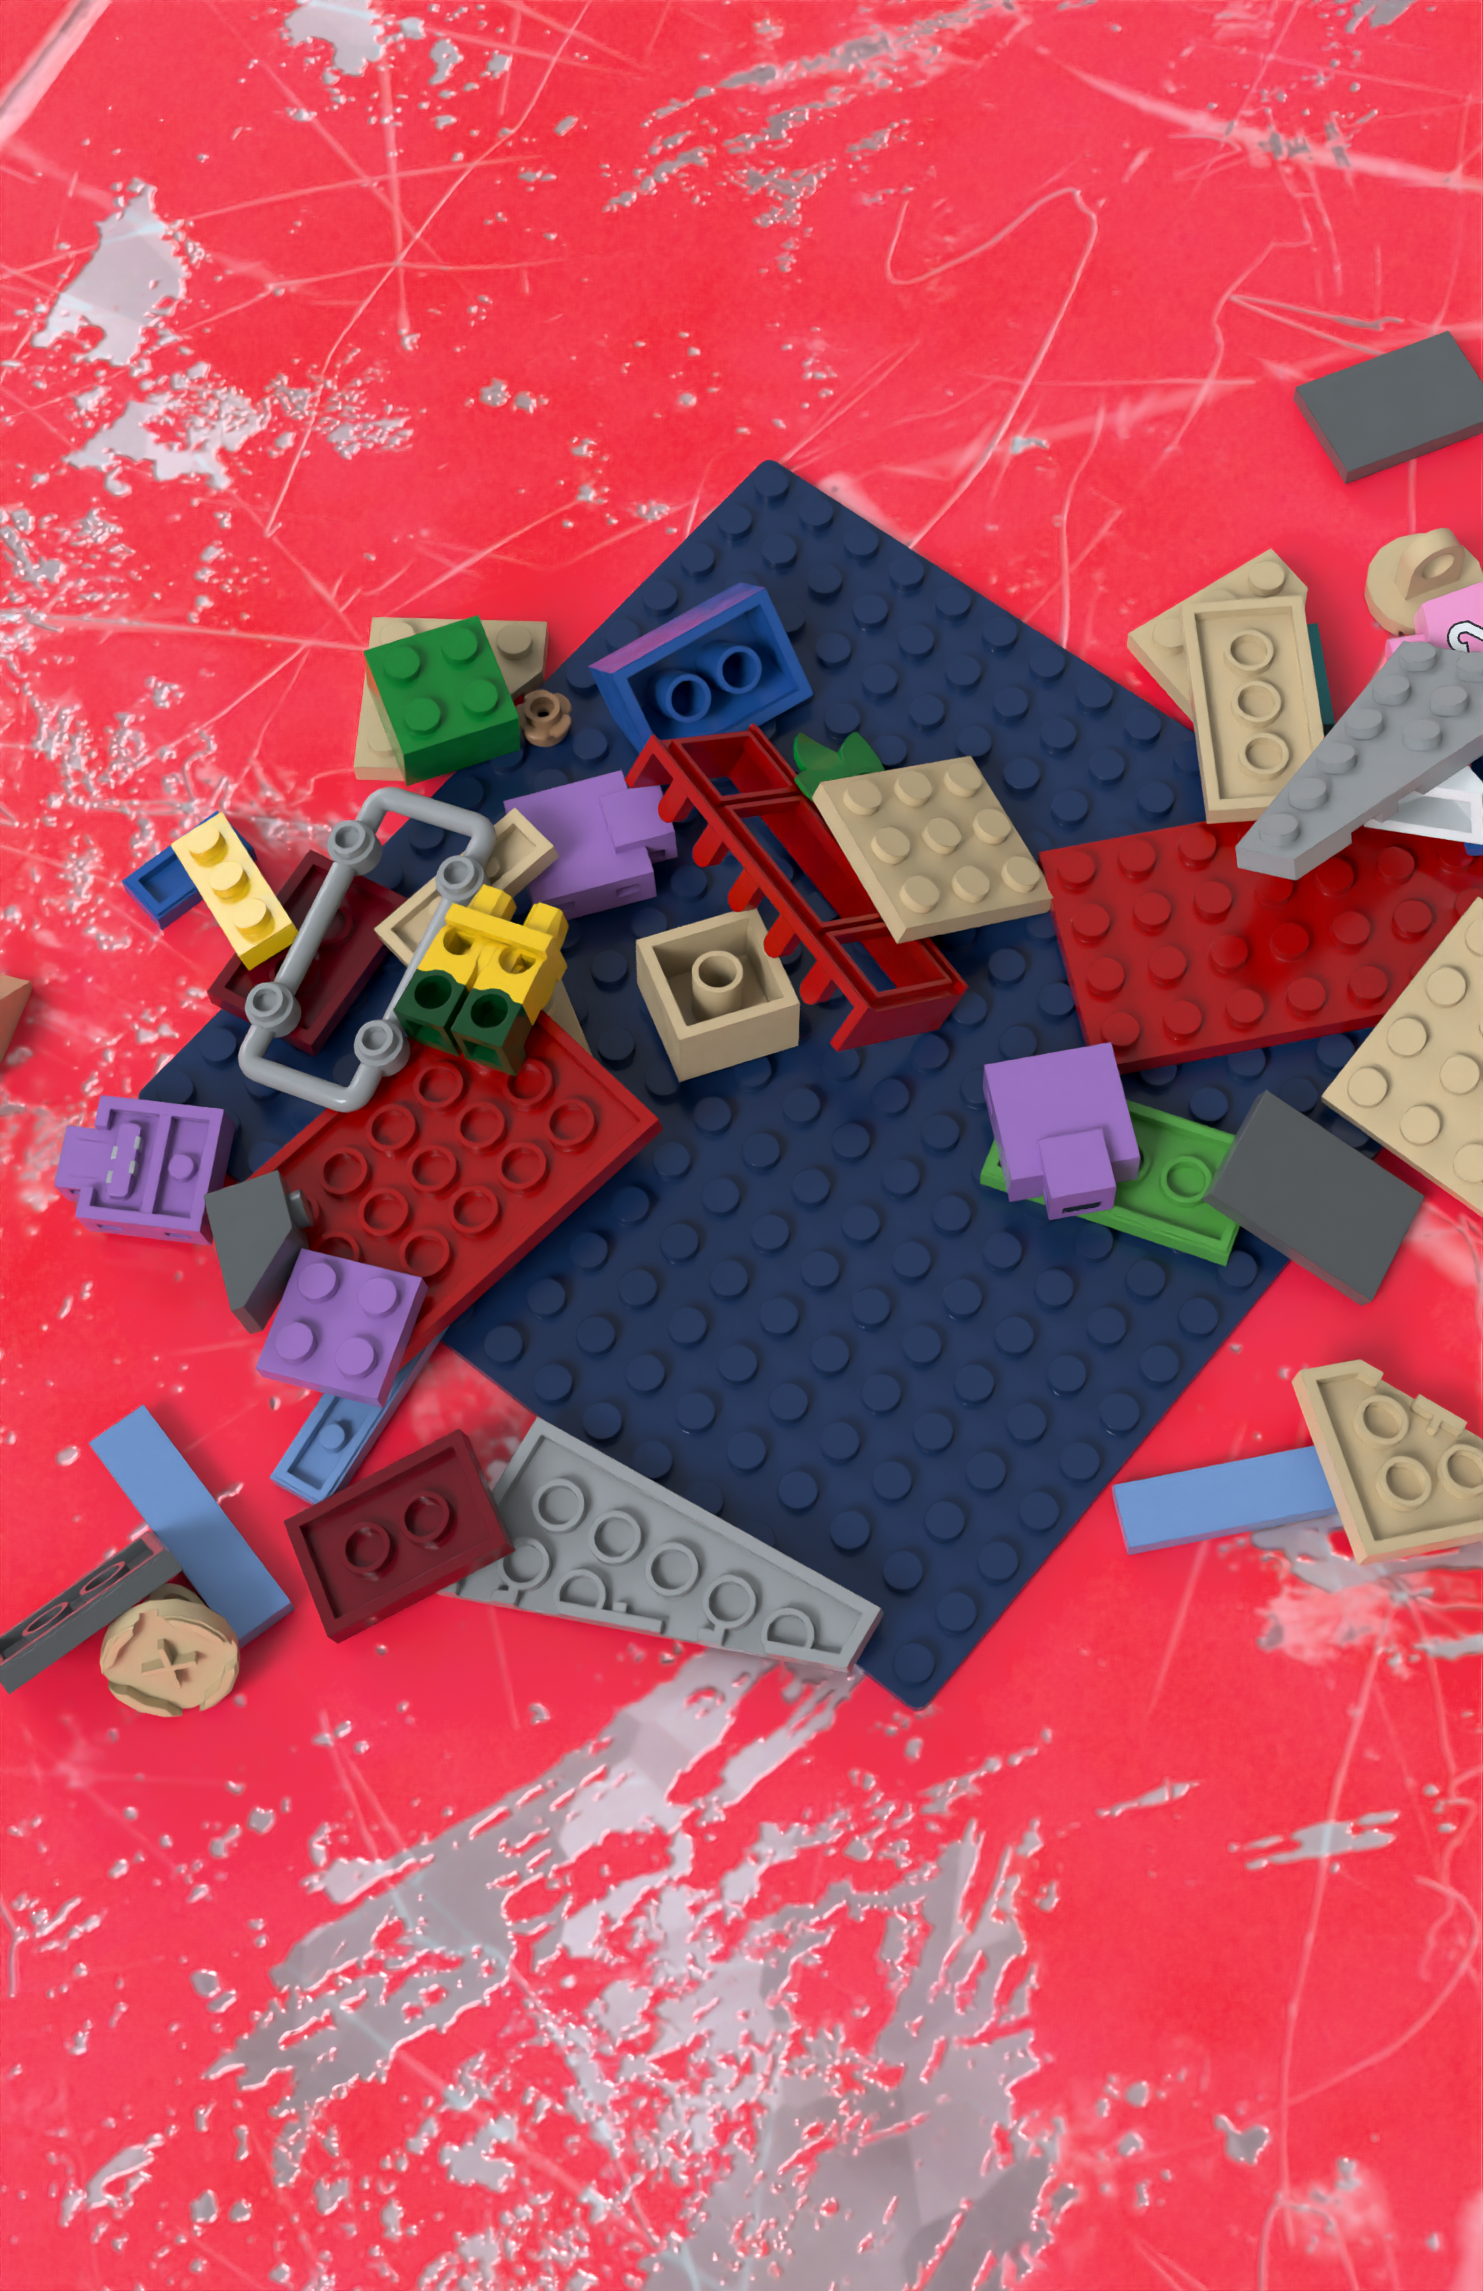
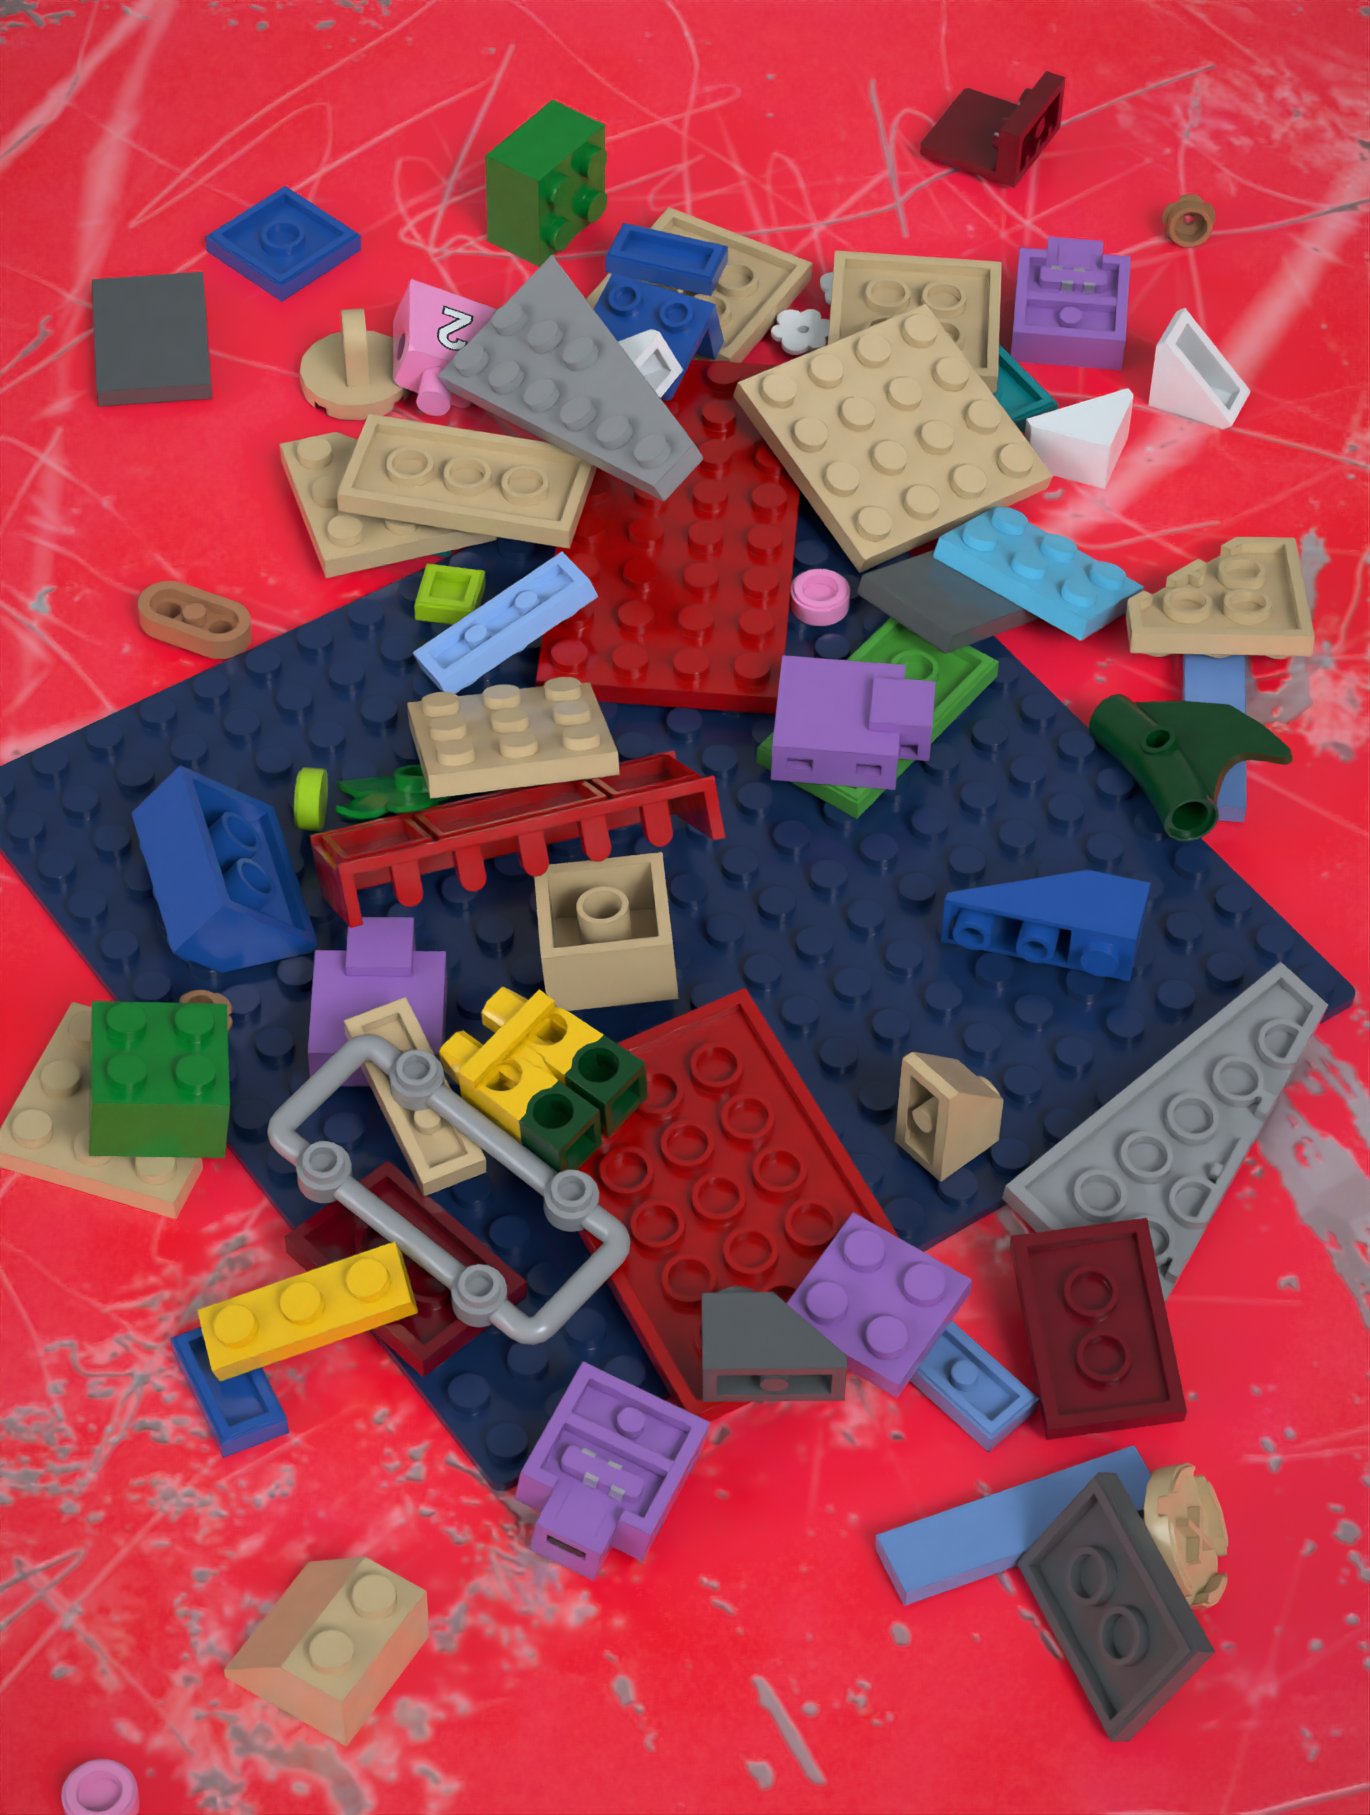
camera: 80 degrees left, 15 degrees down
none -> nougat plate [137,581,252,659]
none -> lime tile [294,767,328,831]
none -> light blue plate [412,552,598,694]
none -> lime tile [414,563,486,625]
none -> bright pink tile [790,569,850,626]
none -> tan slope [895,1052,1004,1182]
none -> medium azure plate [933,506,1144,641]
none -> blue slope [941,870,1151,981]
none -> dark green pin [1089,694,1293,841]

